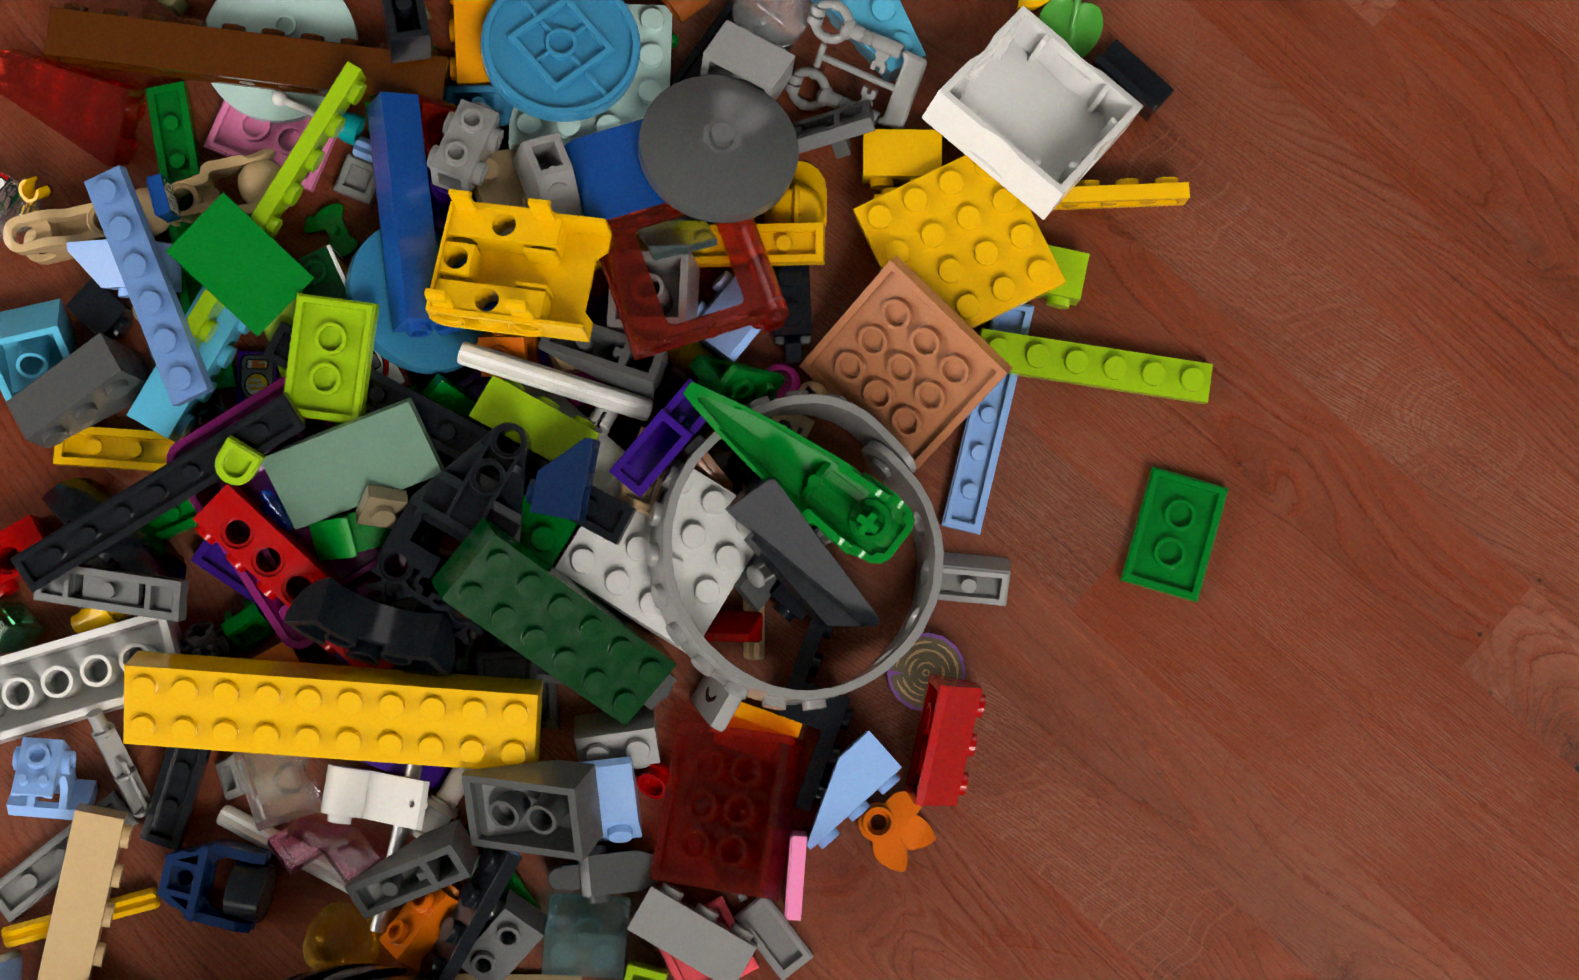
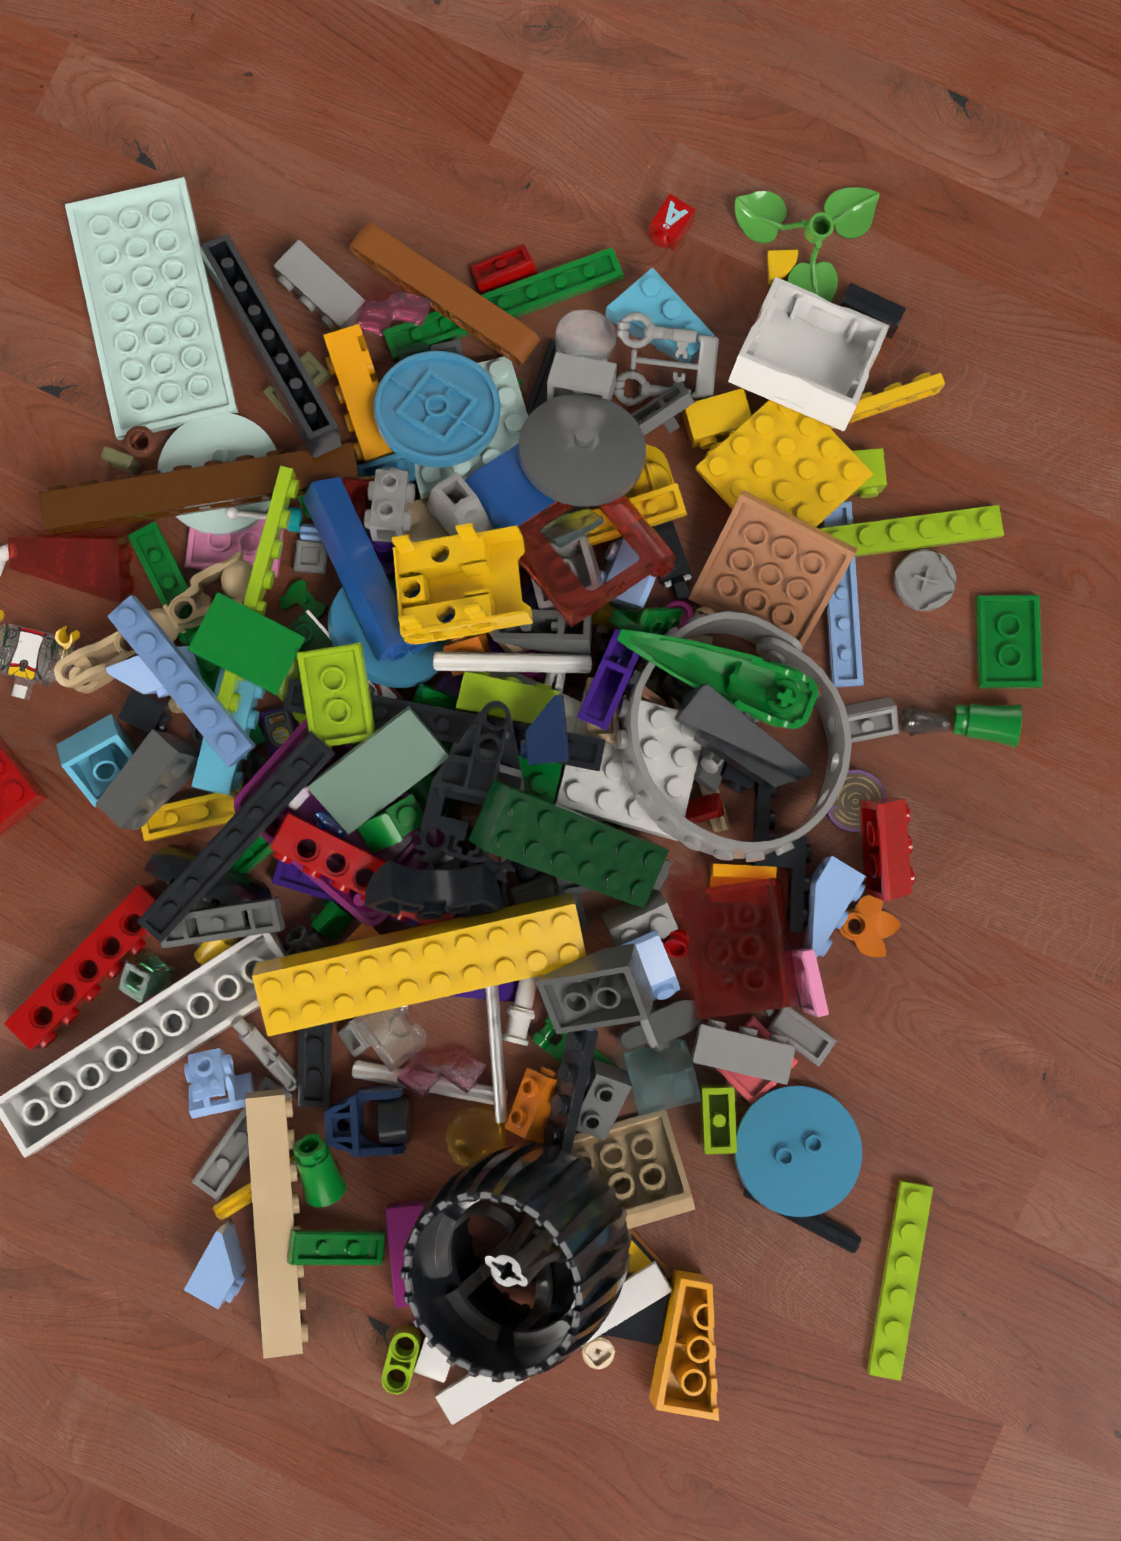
camera: 15 degrees left, 0 degrees up
blue tile [146,173,181,223] -> none
lime tile [215,435,266,485] -> none
white door [320,764,430,831] -> none
dark grey slope [345,819,478,919] -> none
dark tan plate [355,485,408,529] -> none
light grey tile [690,675,742,732] -> none
none -> green plant [294,1133,347,1207]
none -> light grey tile [893,549,957,612]
none -> clear smoke cone [900,705,950,736]
none -> green plant [952,703,1022,748]

